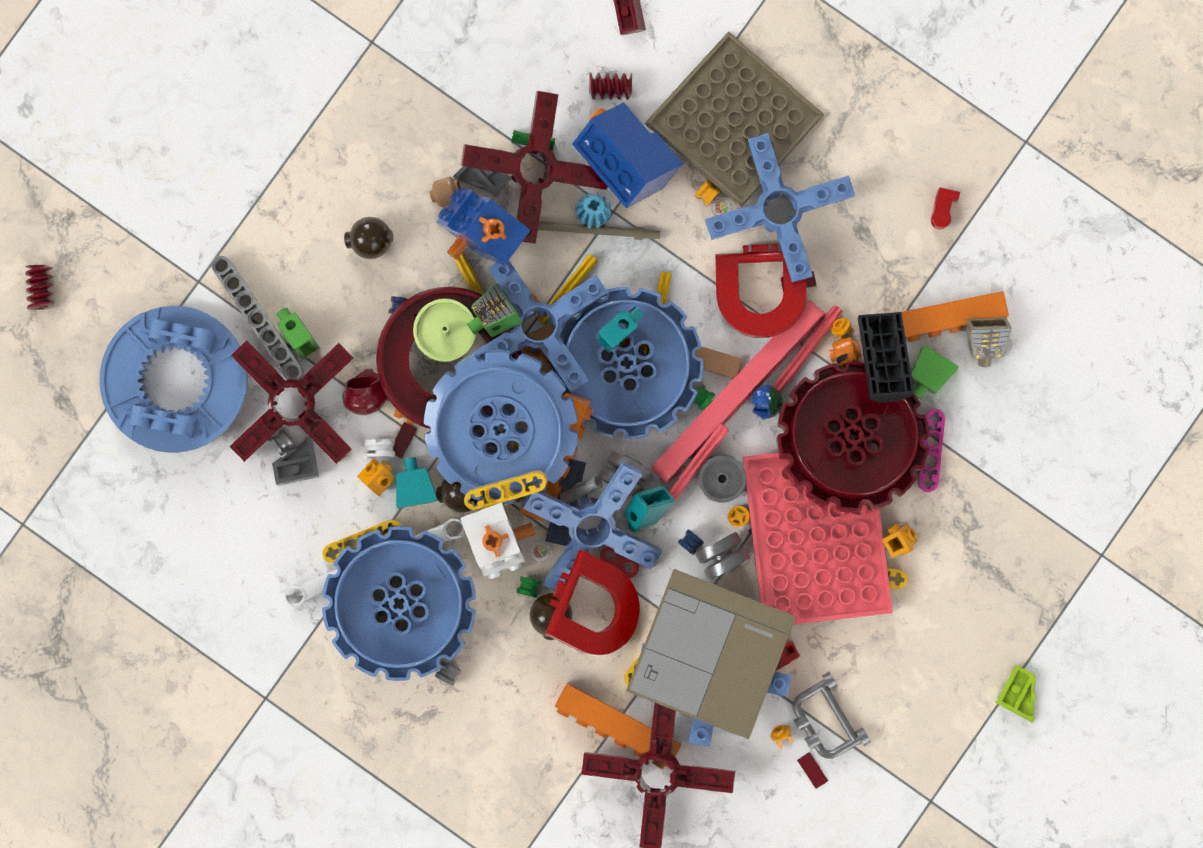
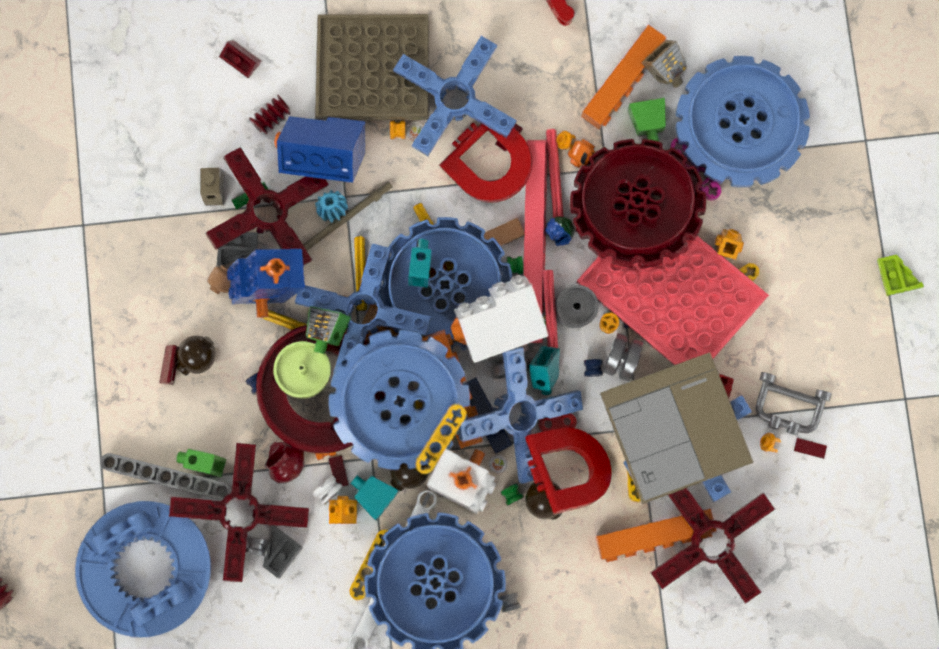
camera: 40 degrees left, 5 degrees down
light grey pin [560,476,602,504] -> none
black piece [858,312,914,403] -> none
none -> dark red slope [159,345,178,385]
none -> dark tan torso [200,168,224,206]
none -> white piece [450,275,549,363]
none -> medium blue piece [675,56,810,188]

